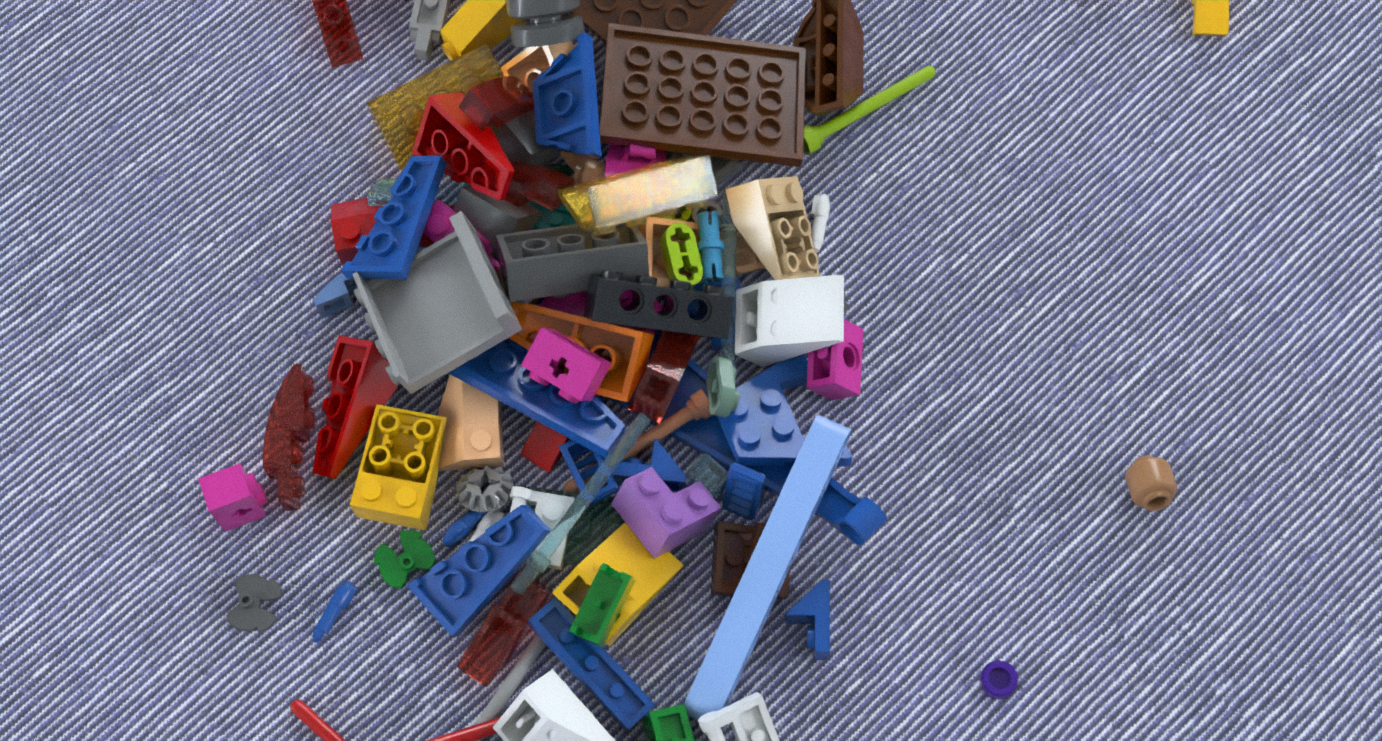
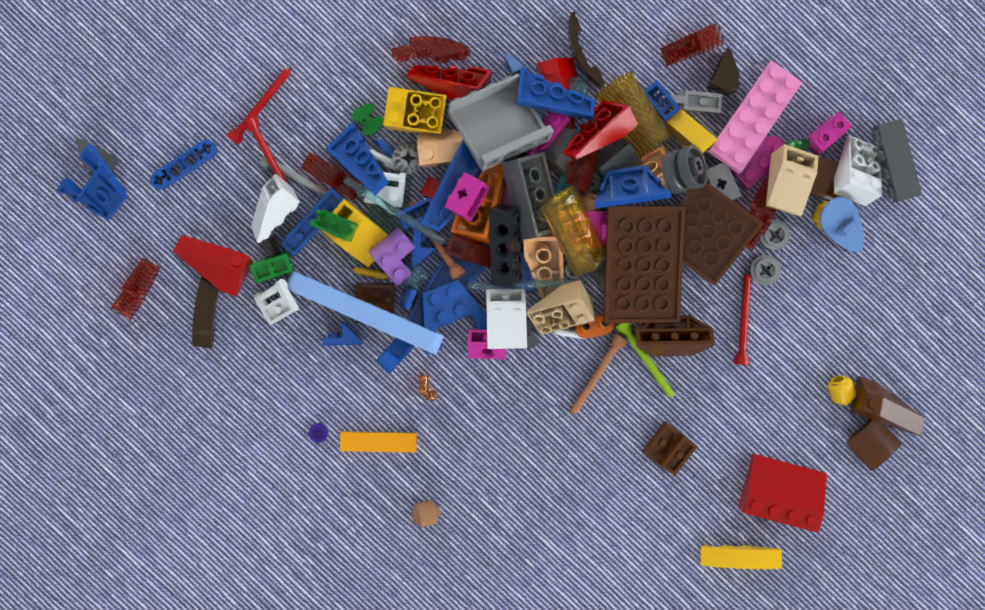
camera: 85 degrees right, 20 degrees up
dark pink brick [198,463,268,532] -> none
dark grey piece [227,574,283,633] -> none
blue piece [312,580,358,643] -> none
clear red slope [459,76,534,131] -> none
lime beam [660,223,703,289] -> none
dark azure pin [697,211,724,284] -> none
sand green plate [706,356,740,418] -> none
none -> light orange tile [340,431,417,453]
none -> yellow piece [353,267,389,279]
none -> clear orange arm [419,375,438,401]
none -> dark brown slope [568,12,605,88]
none -> nougat piece [570,333,628,415]
none -> orange plate [575,315,614,339]
none -> blue slope [642,80,681,122]
none -> reddish brown slope [642,421,698,476]

